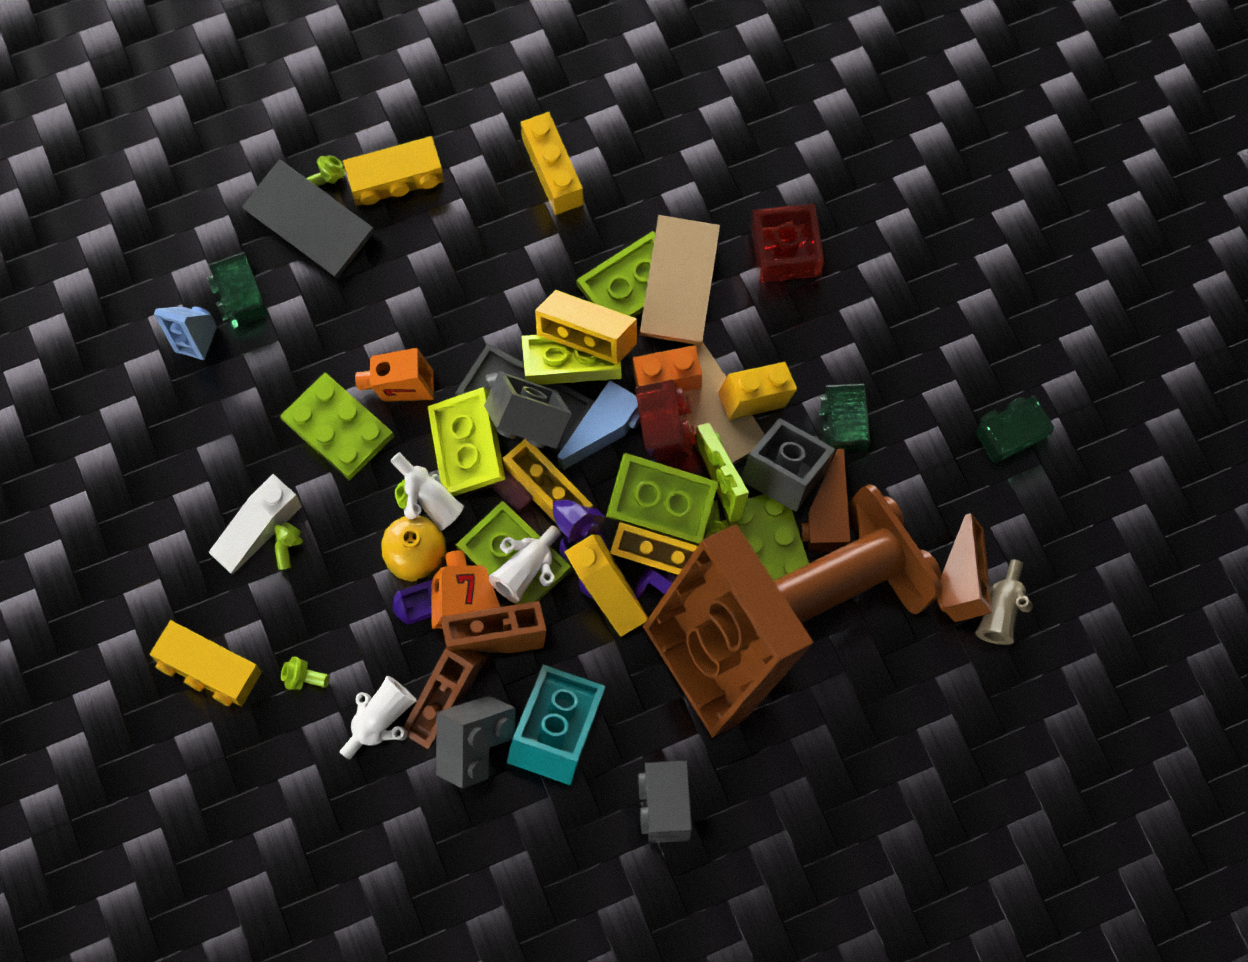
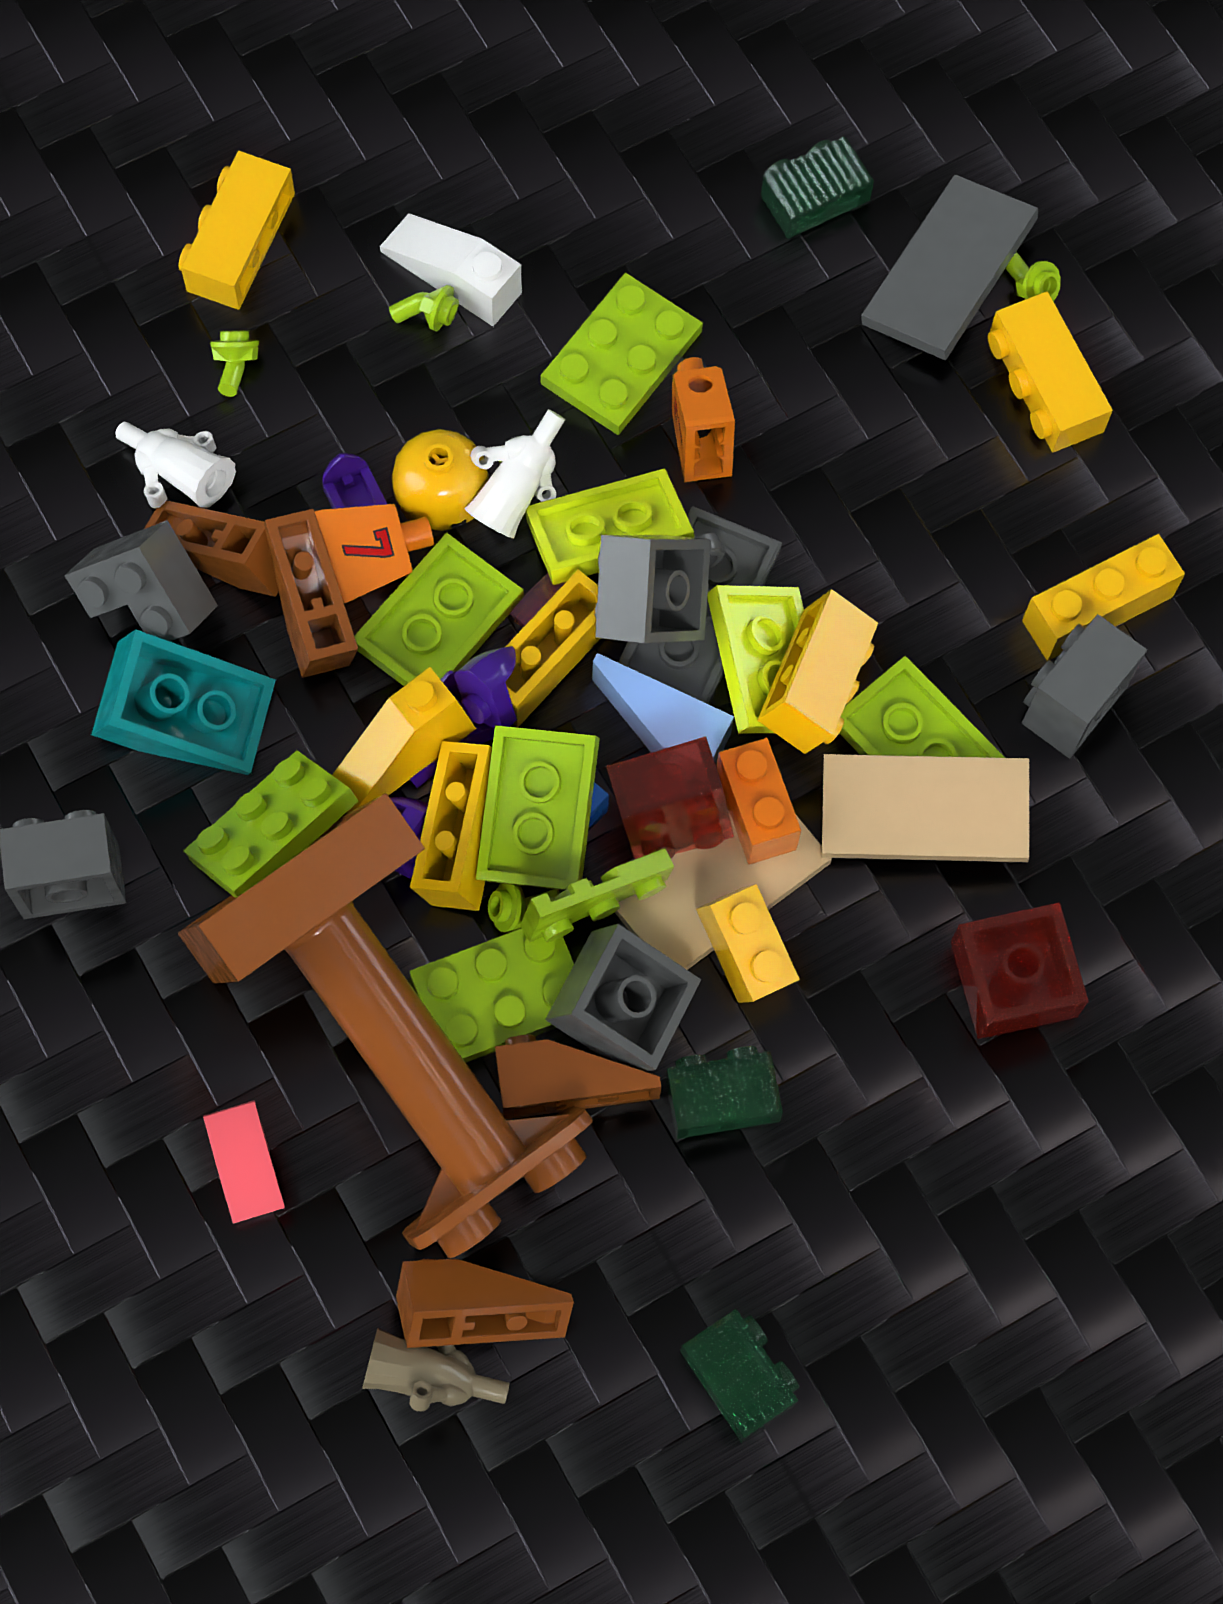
camera: 80 degrees right, 0 degrees up
light blue slope [154,306,217,360] -> none
white piece [488,525,561,603] -> none
none -> lime plate [183,750,359,898]
none -> coral slope [203,1100,285,1224]
none -> dark grey brick [1022,614,1147,759]

